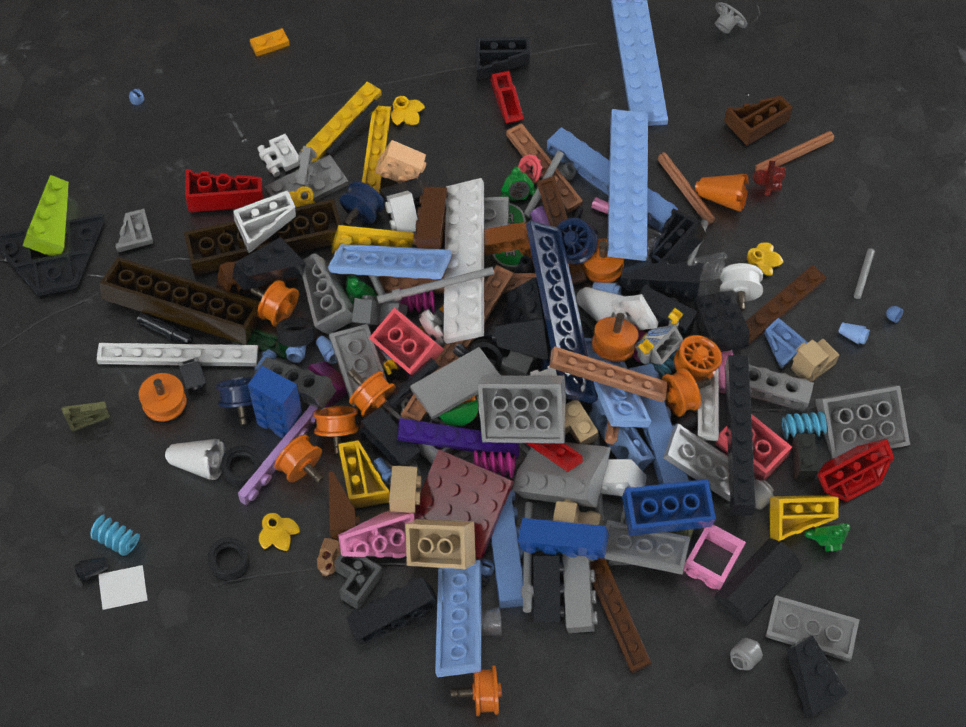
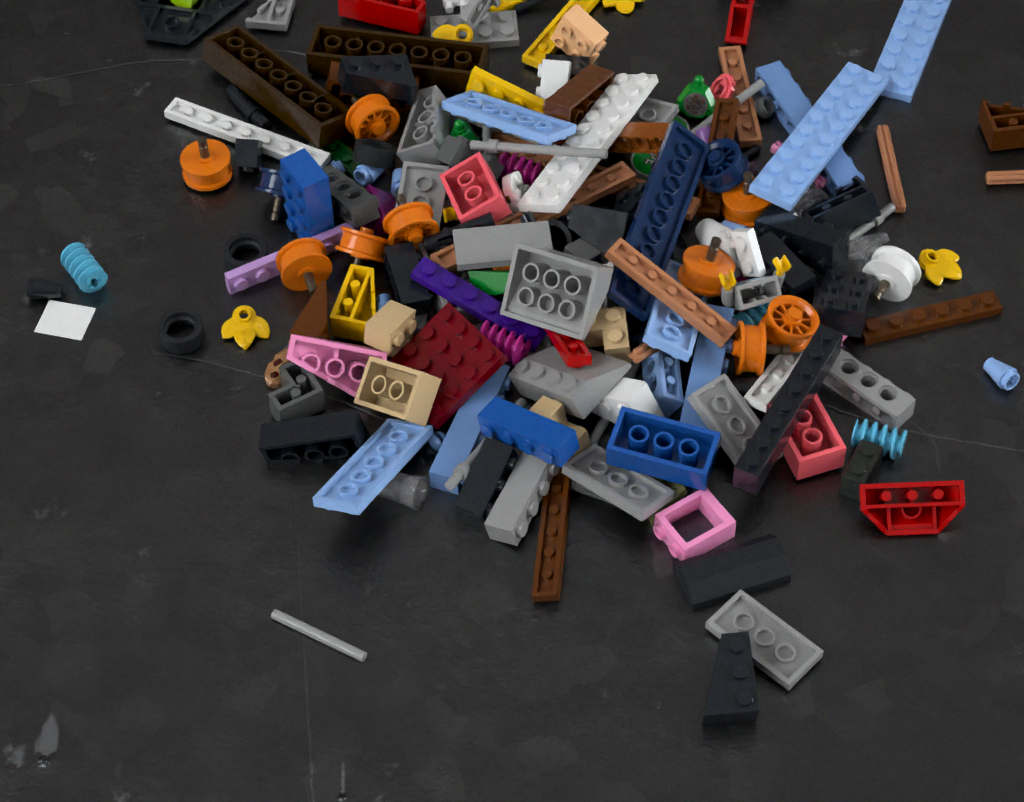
camera: 30 degrees right, 10 degrees down
olive wing [61,402,110,432] -> none
white cone [165,439,226,480] -> none
white wedge [233,190,296,253] -> none
dark blue wheel [340,181,385,226] -> none
orange wheel [450,665,502,716] -> none
orange cone [695,174,749,212] -> none
light grey head [730,638,763,671] -> none
clear red hips [753,160,785,195] -> none
light grey head [754,479,774,510] -> none
medium blue wing [764,318,808,369] -> none
yellow wedge [770,495,838,541] -> none
tan brick [791,339,839,382] -> none
green rock [804,523,850,551] -> none
light grey slope [815,385,910,459] -> none

